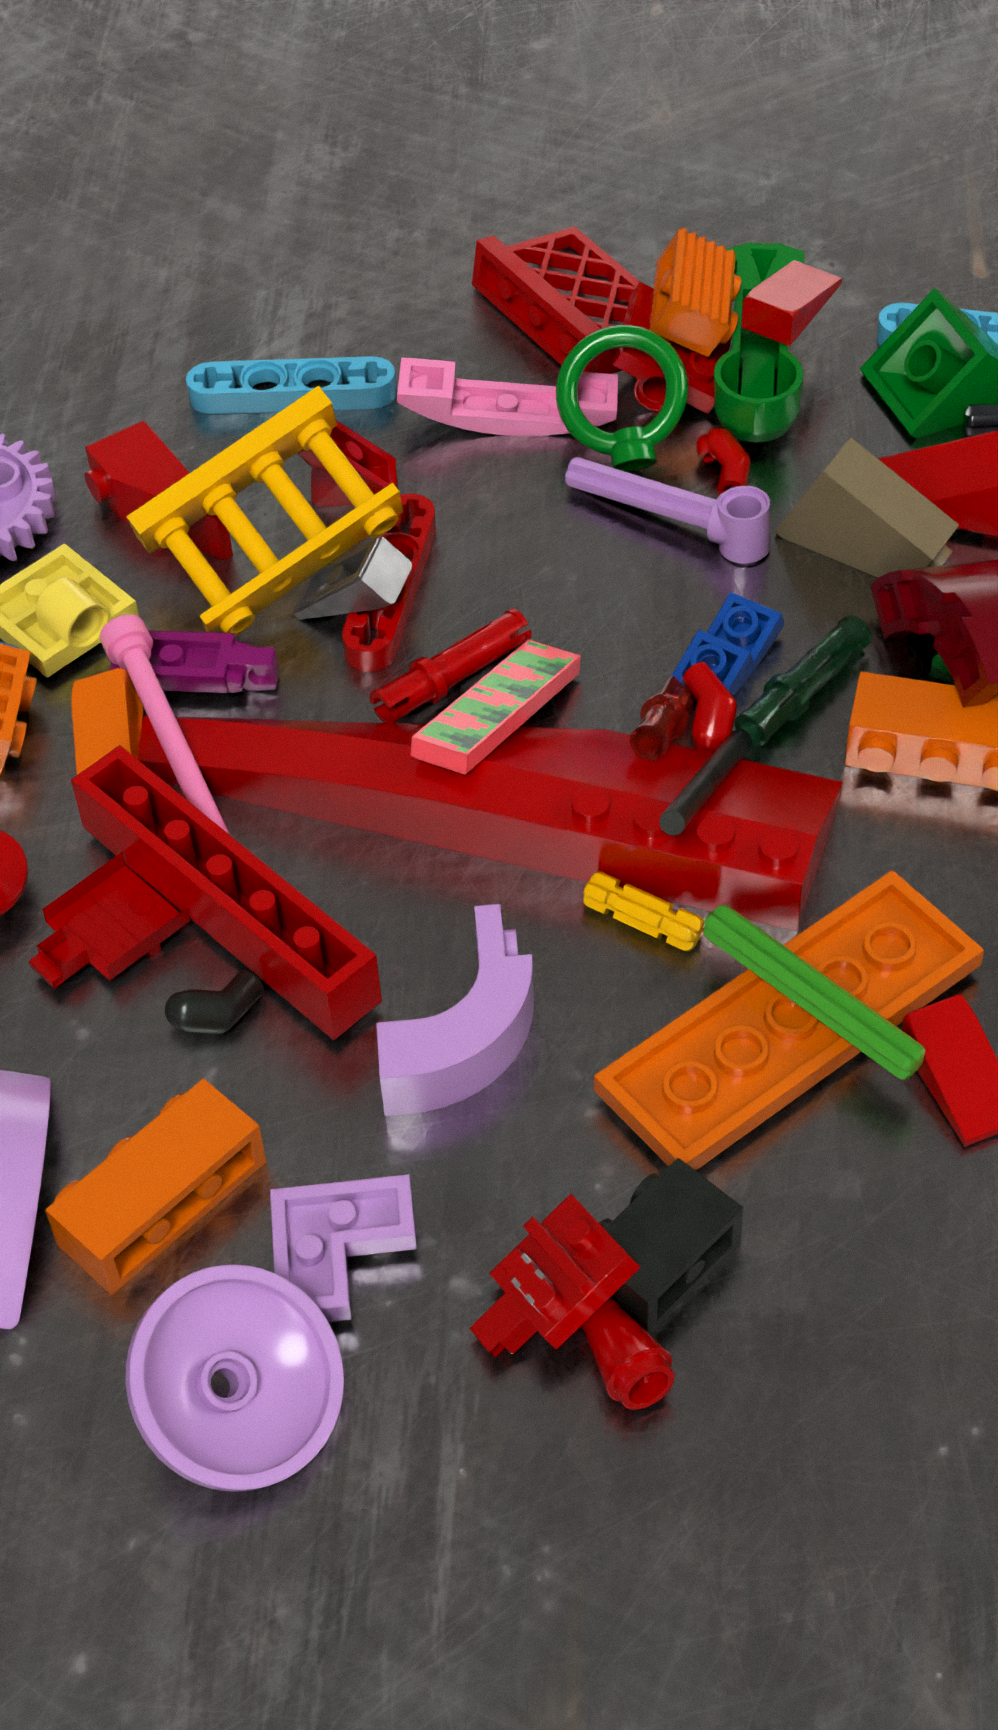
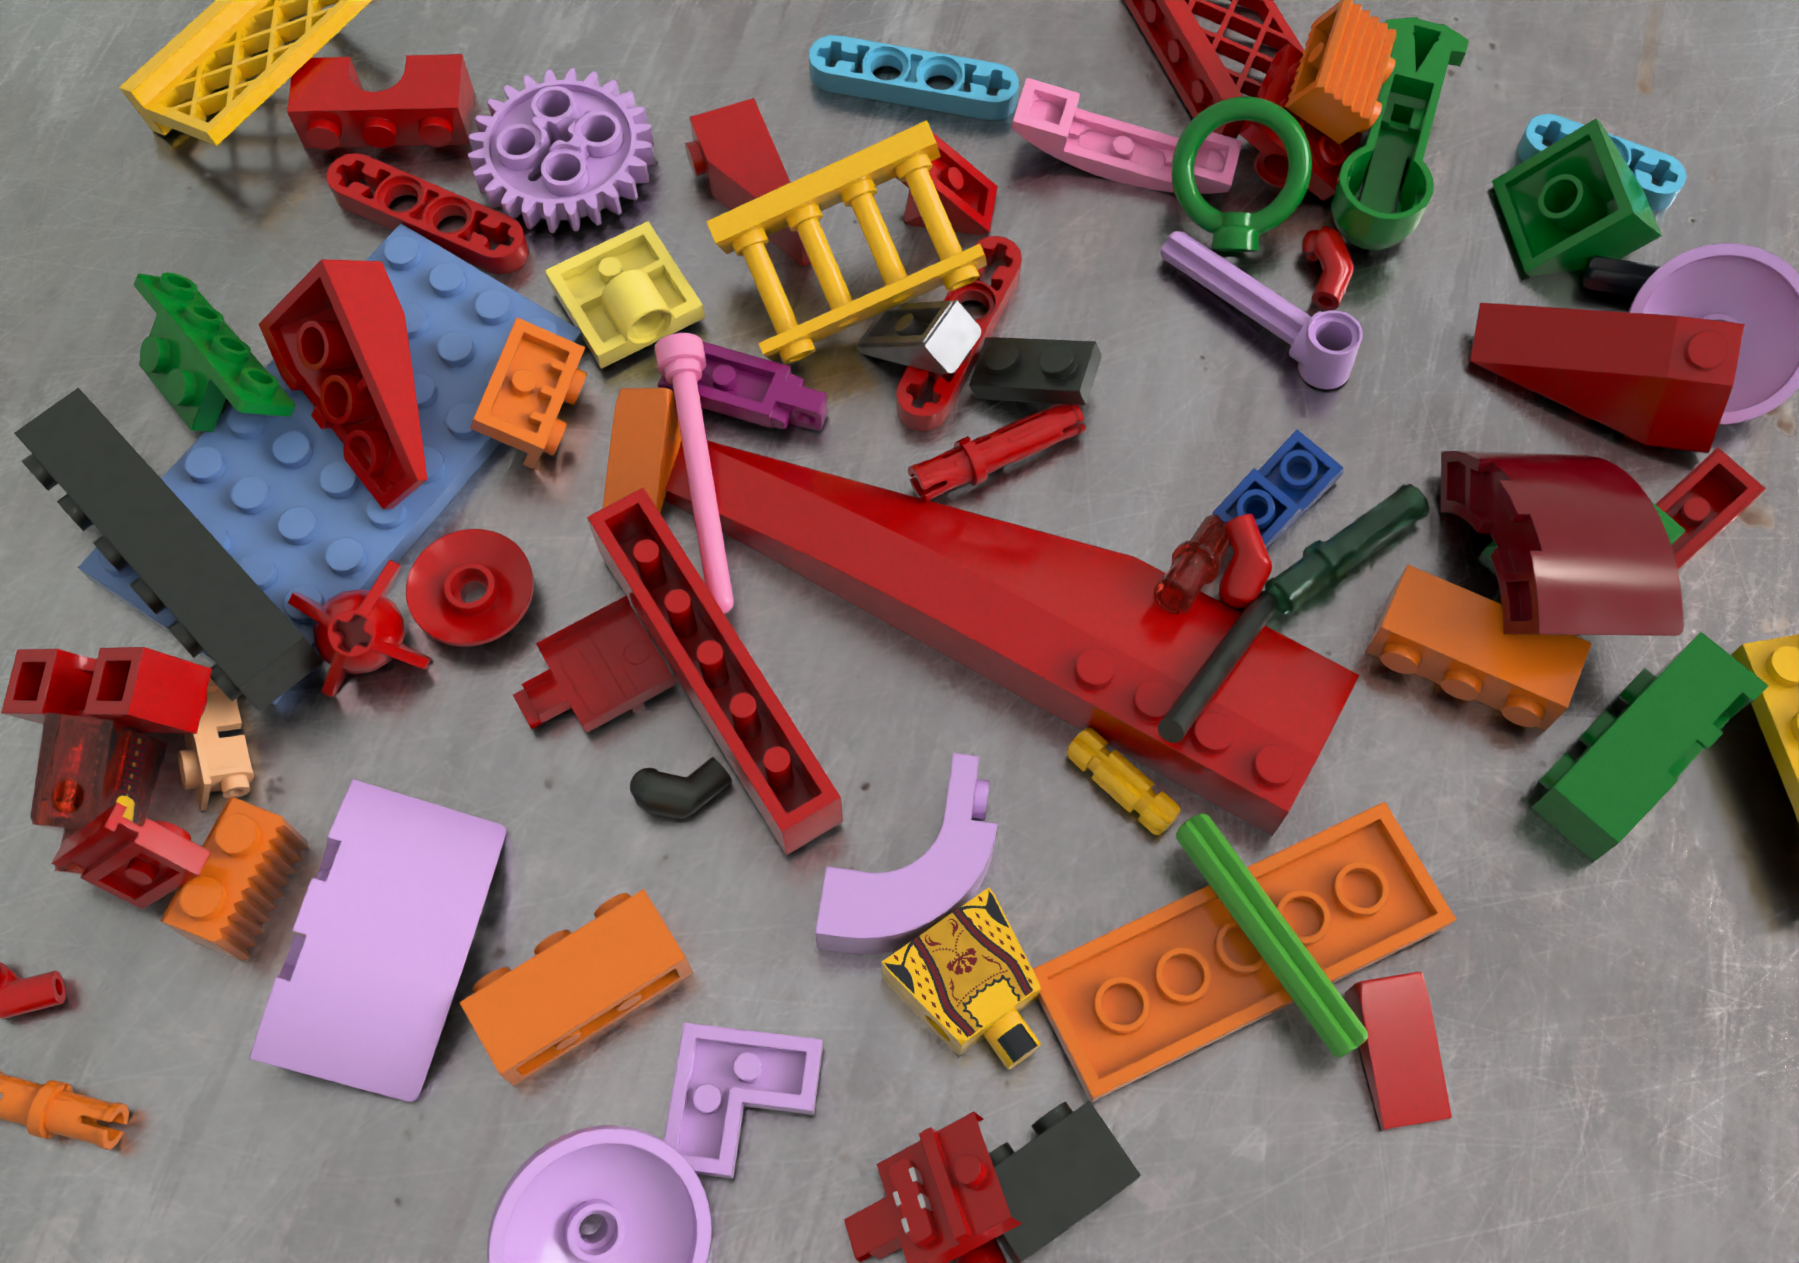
camera: 10 degrees right, 15 degrees up
coral tile [411,639,581,775] -> none
slope [741,260,842,346] -> none
dark tan slope [774,437,959,578] -> none
none -> torso [881,887,1042,1070]
none -> pearl dark grey plate [969,337,1102,405]

